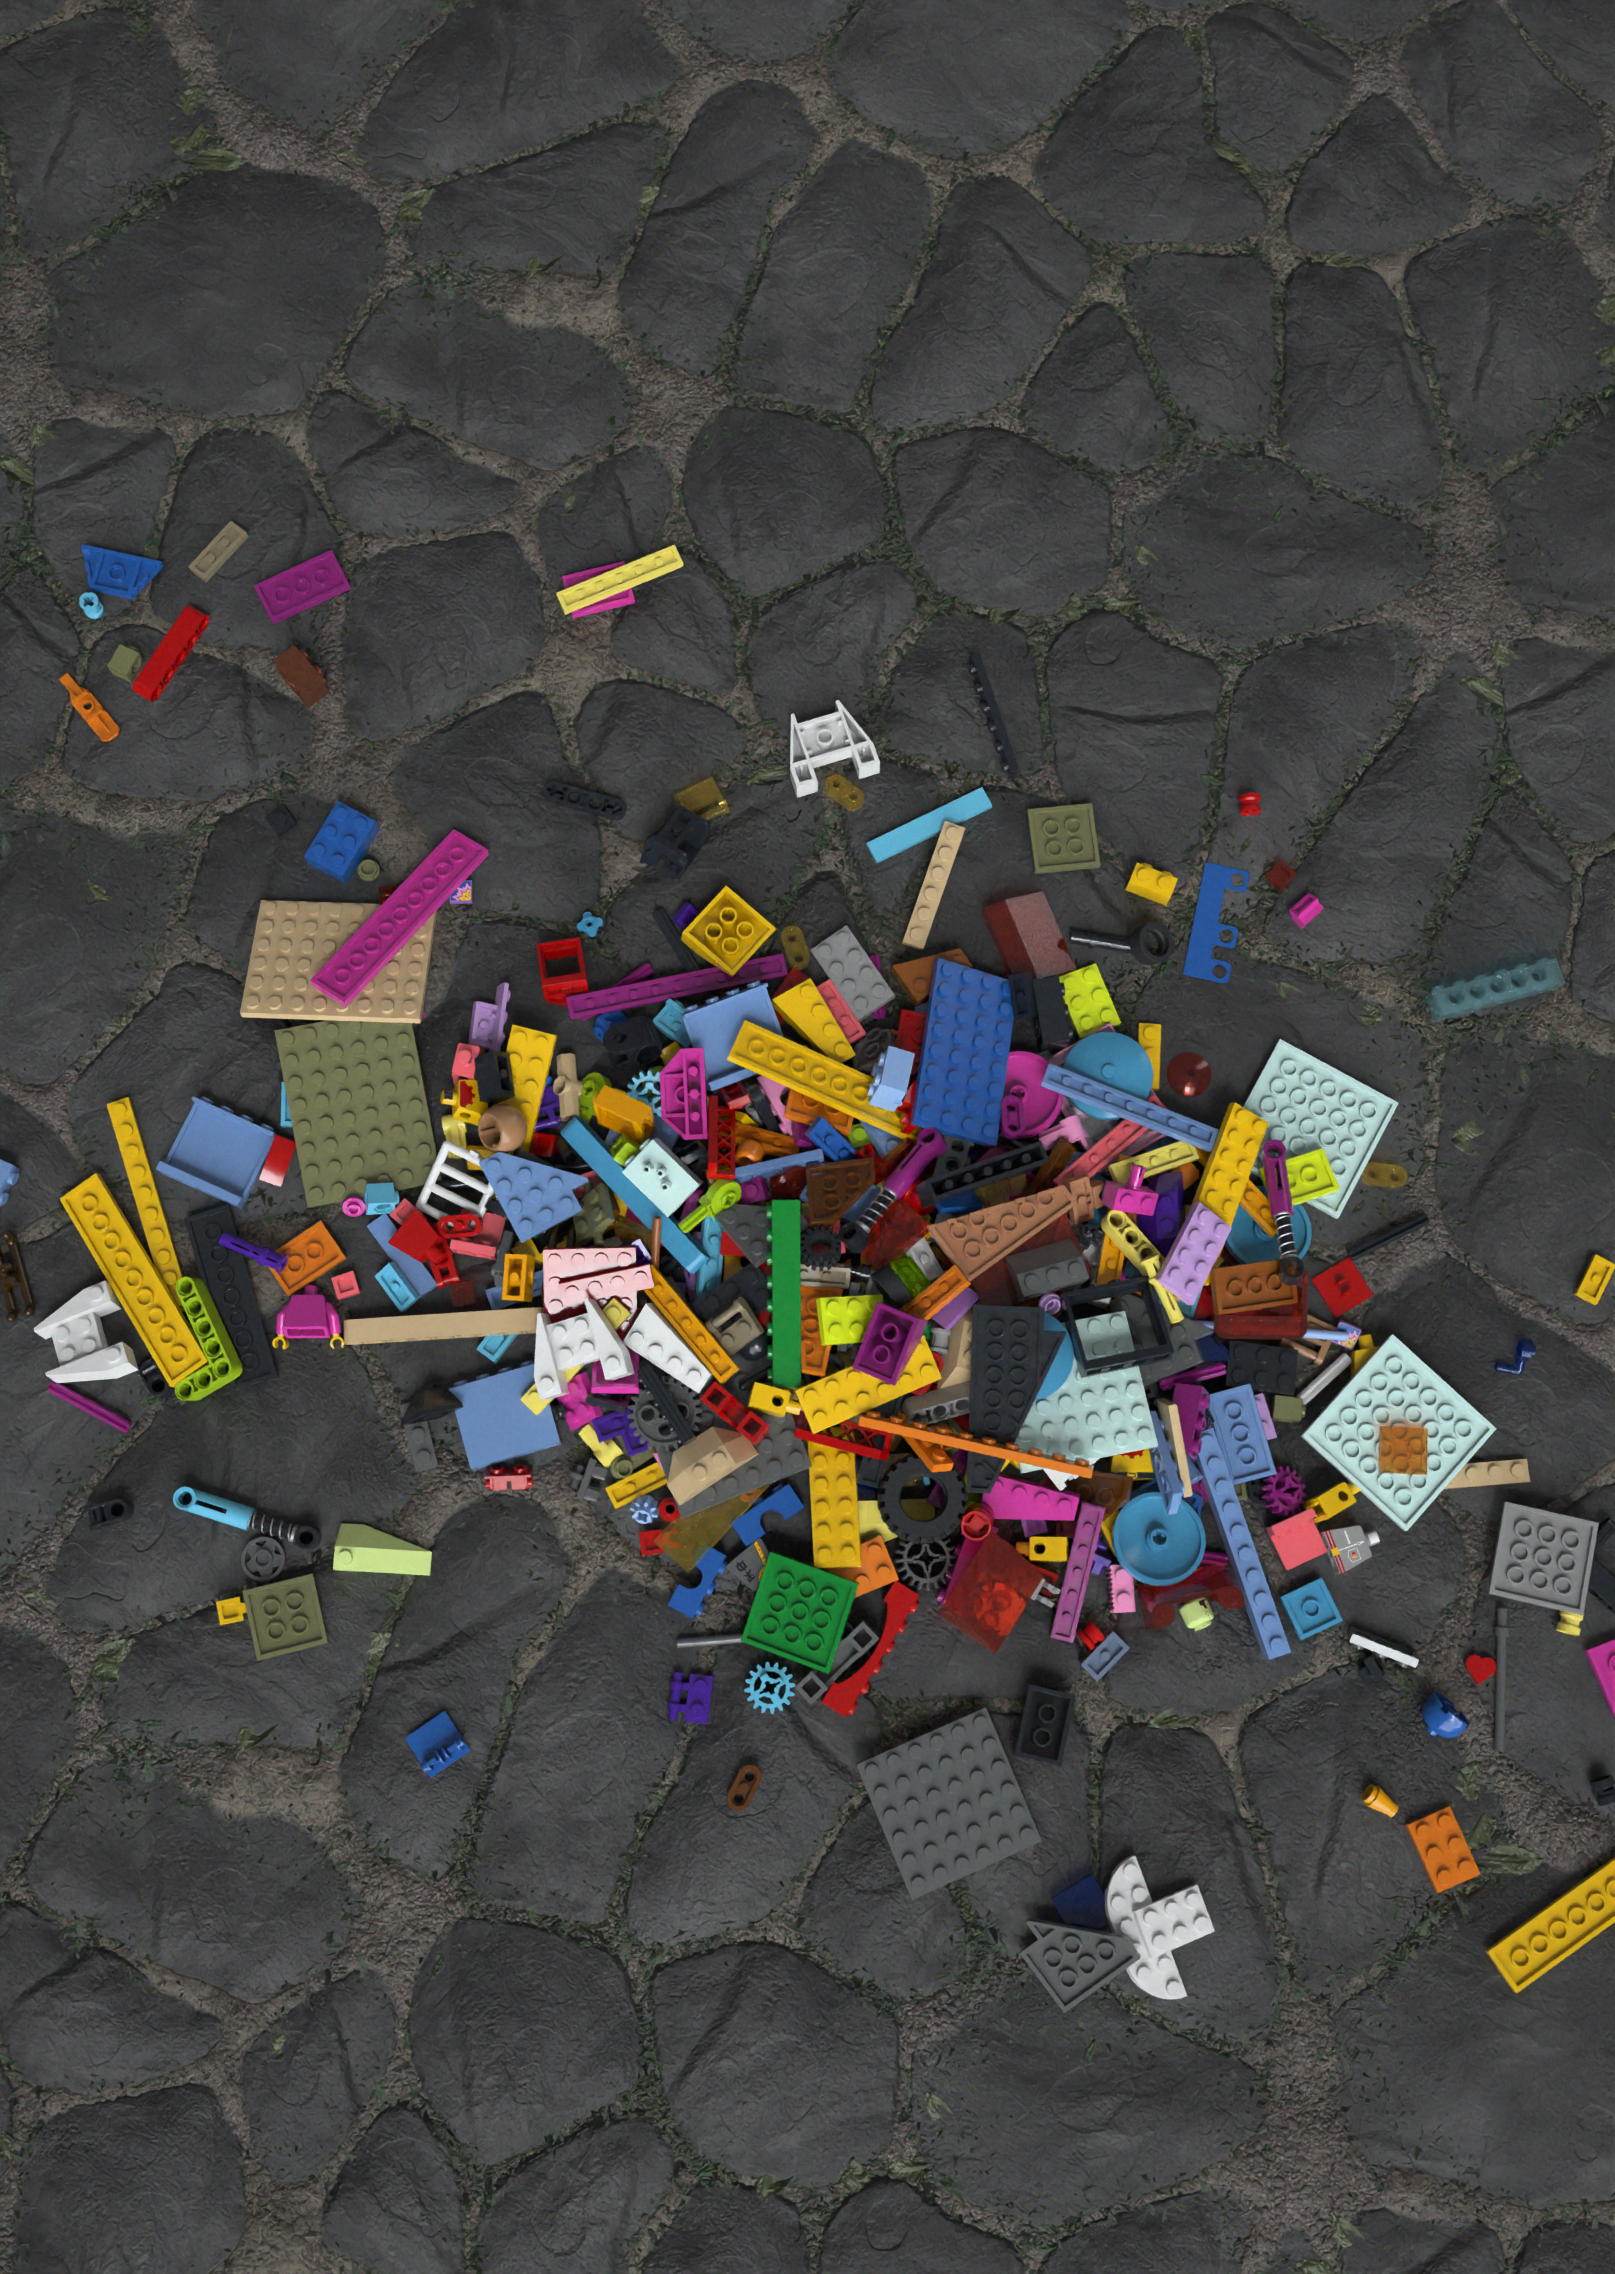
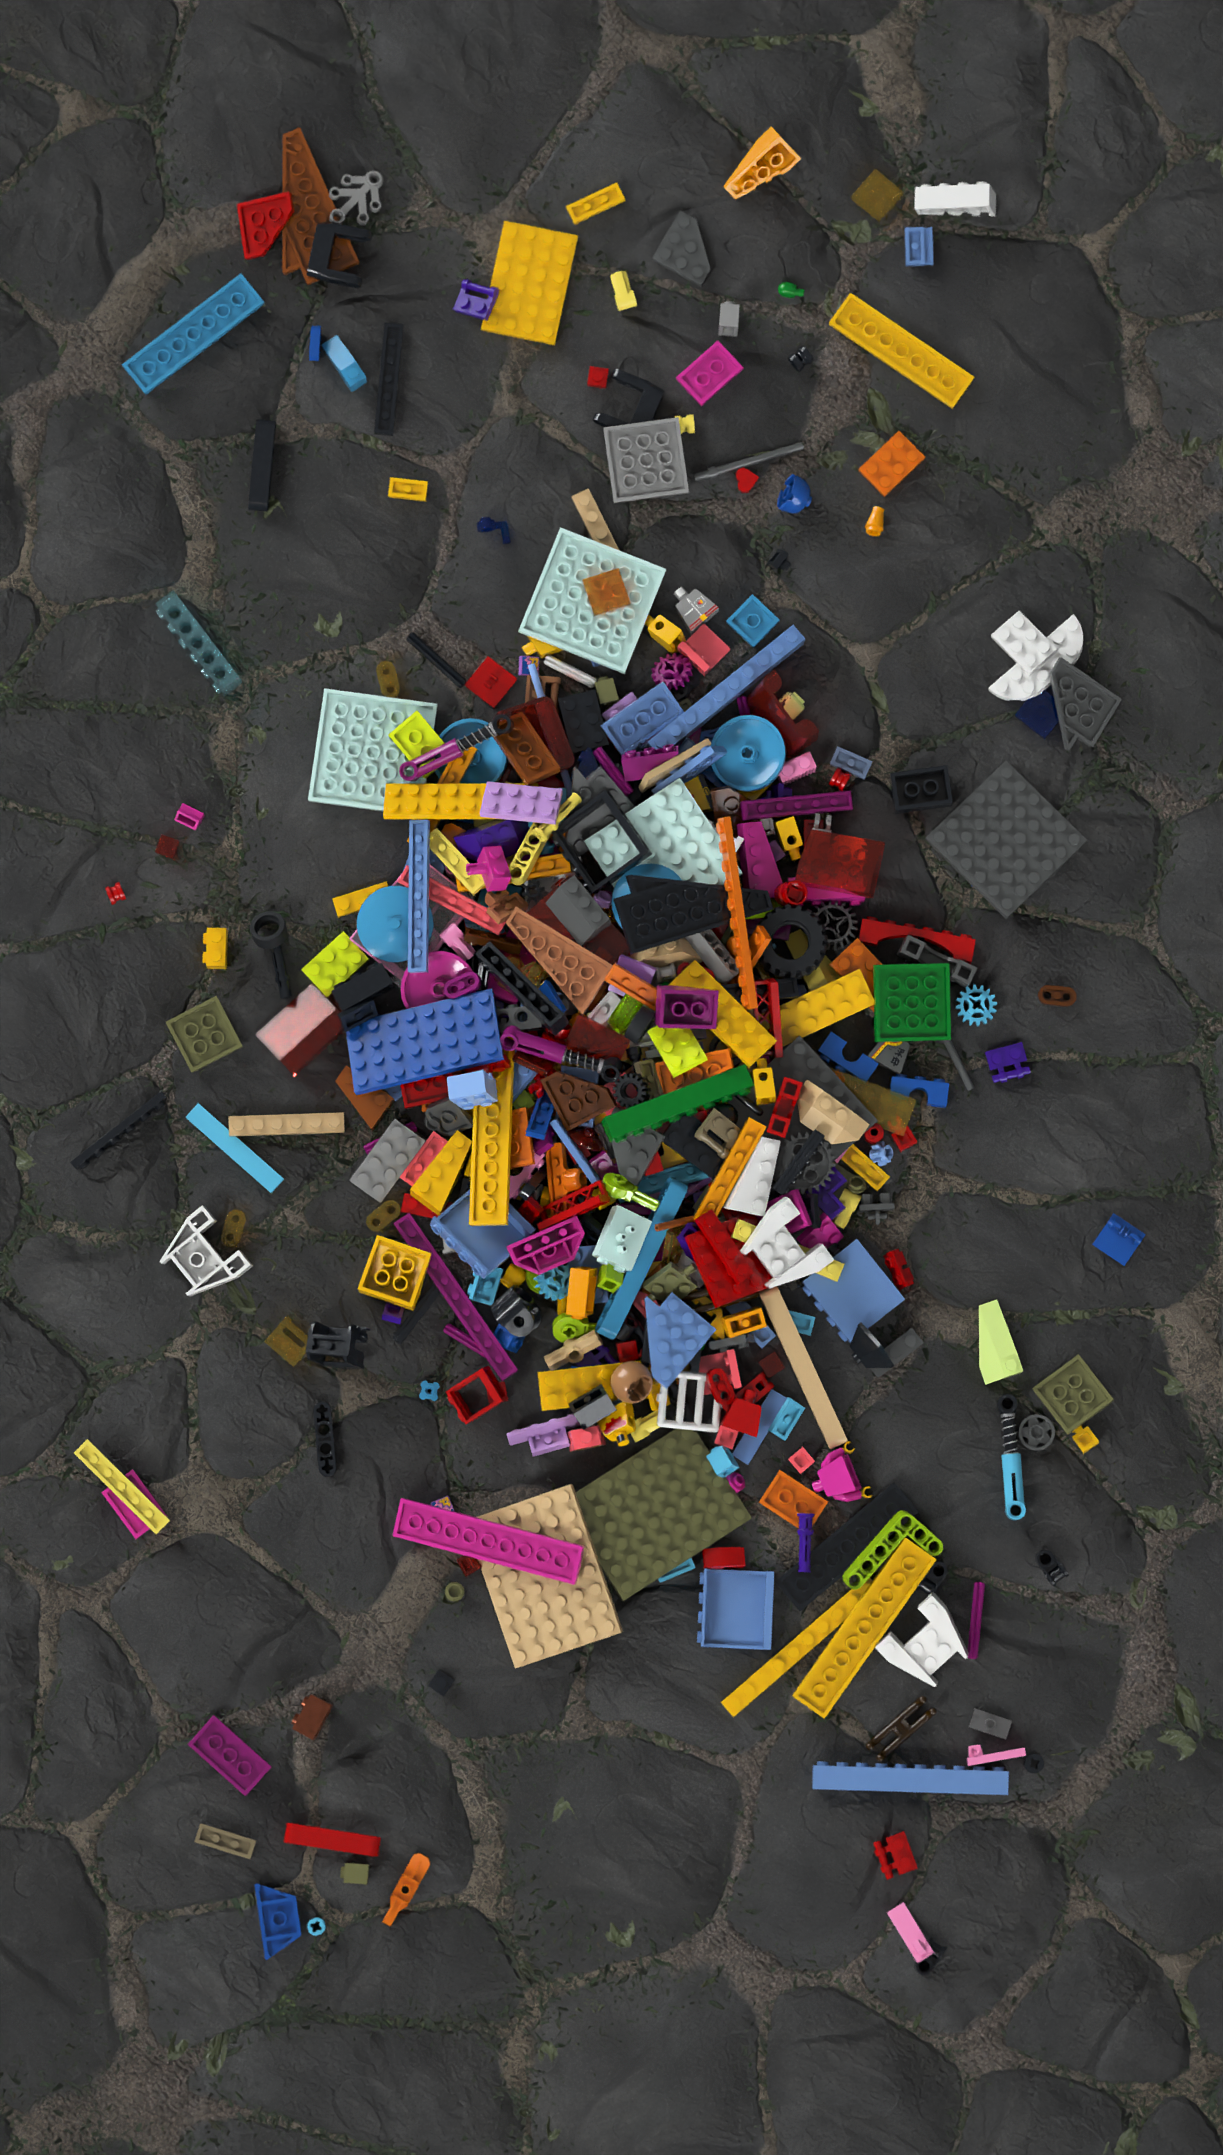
camera: 105 degrees left, 5 degrees up
blue brick [304,801,380,885] -> none
clear red dish [1167,1053,1212,1097] -> none
blue piece [1183,862,1249,984] -> none
plate [1347,1626,1419,1668] -> none

